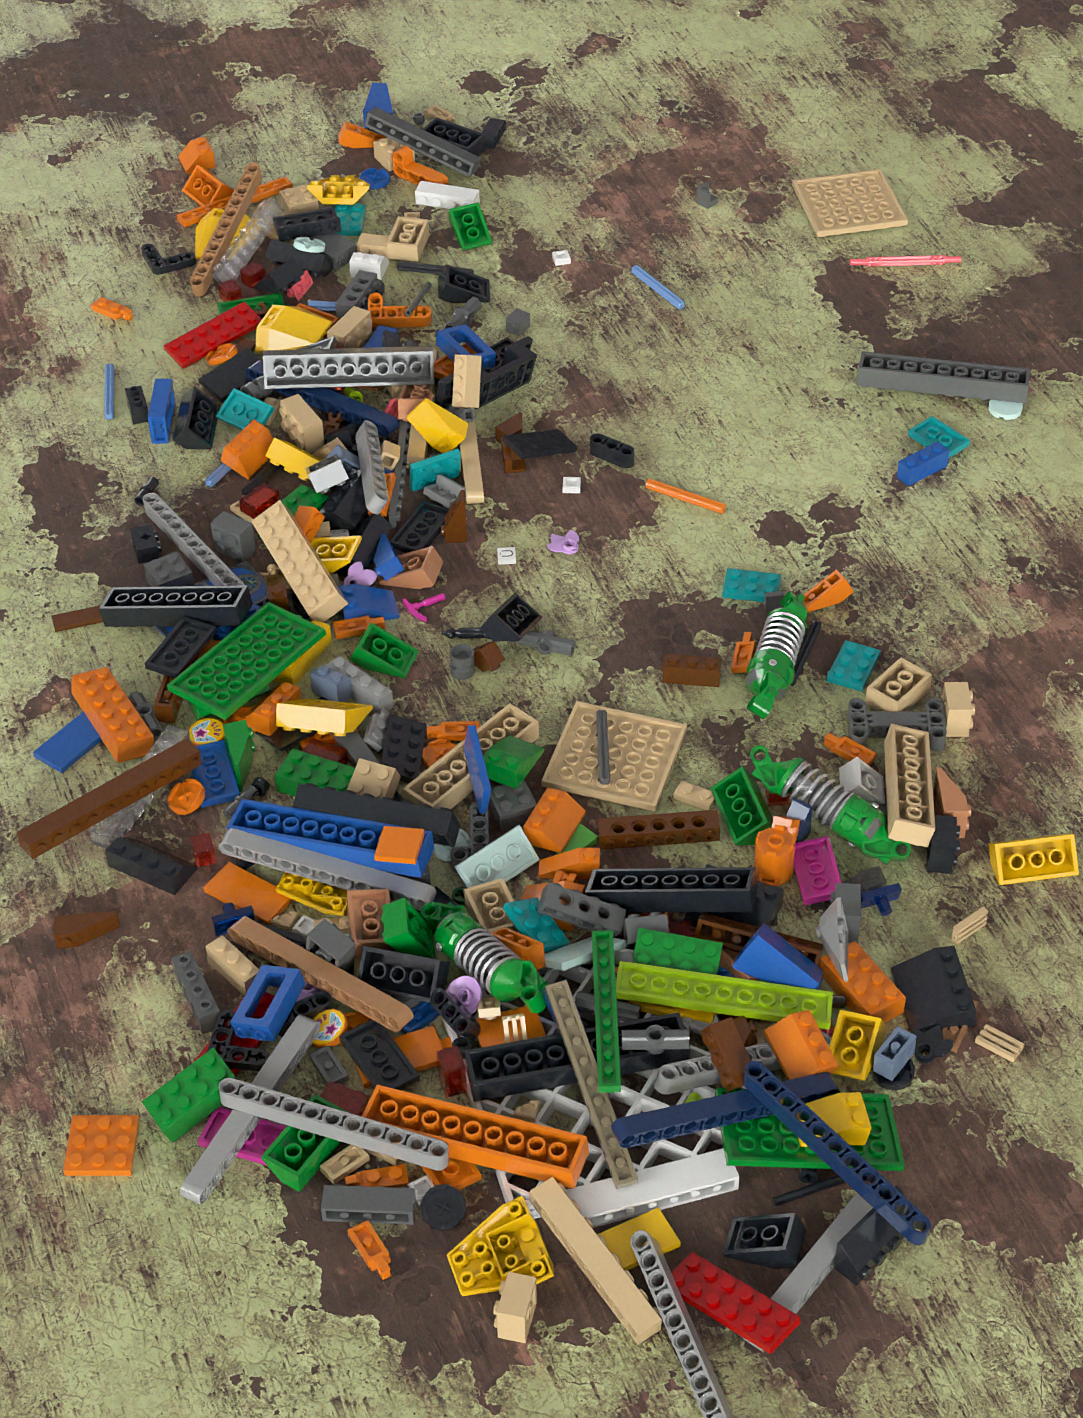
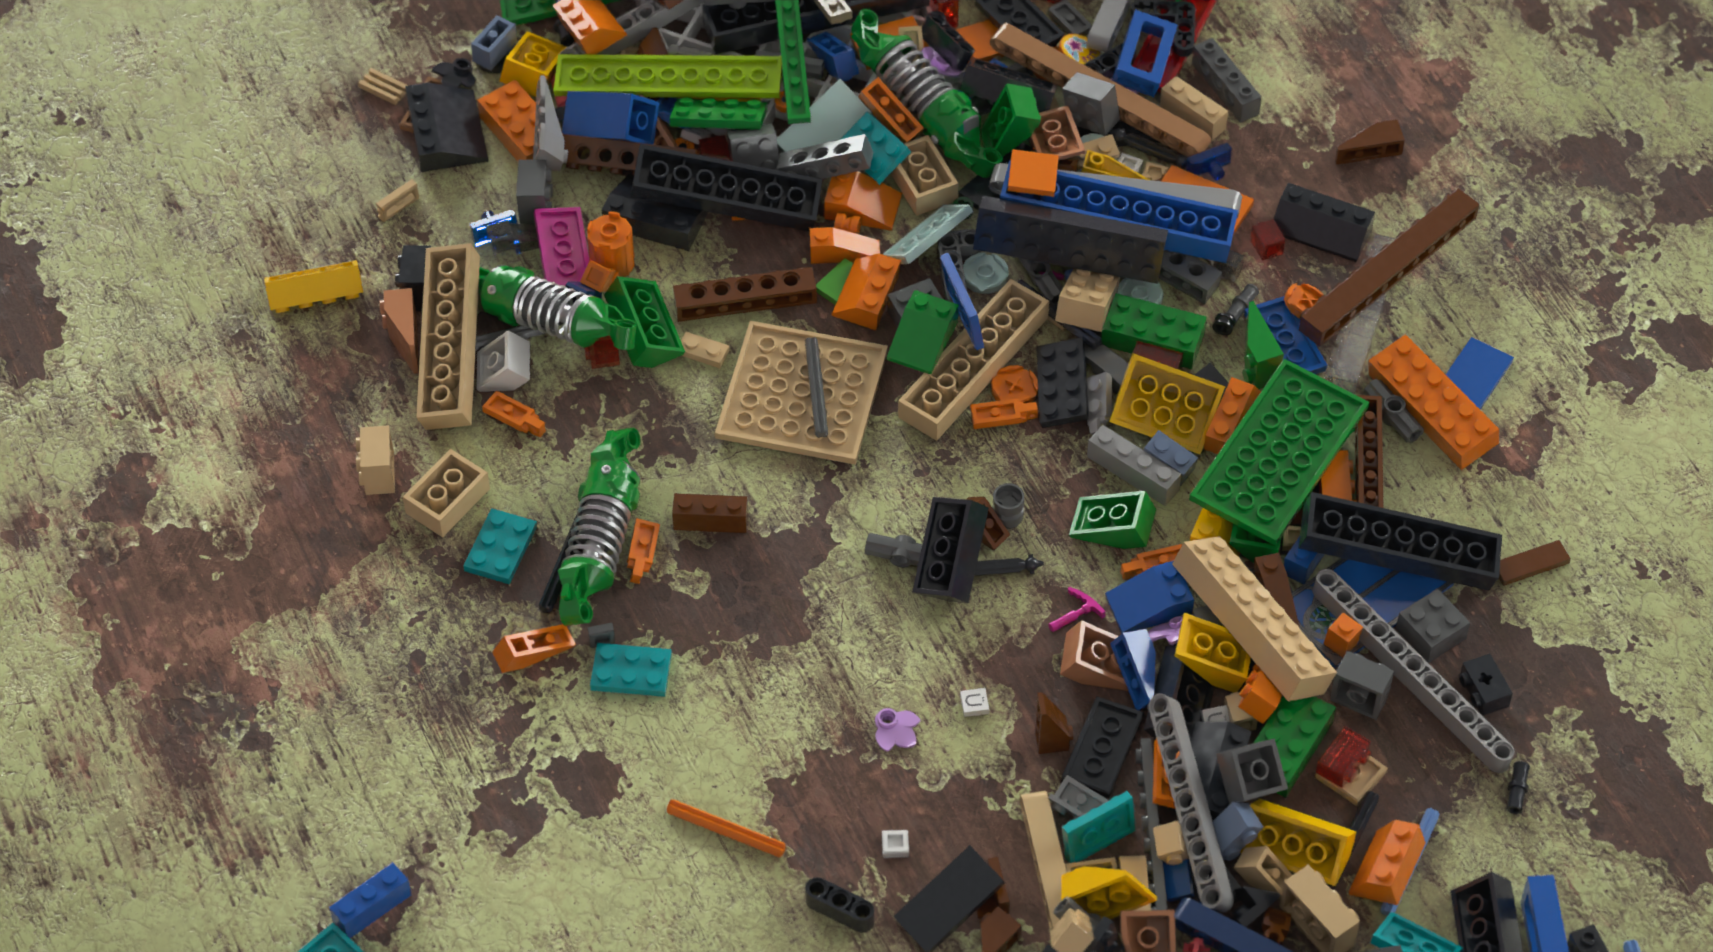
camera: 175 degrees right, 10 degrees up
black plate [145,616,217,678] -> none
tan tile [502,1013,527,1043] -> none
dark grey beam [847,698,947,752] -> none
none -> orange brick [1324,613,1363,658]

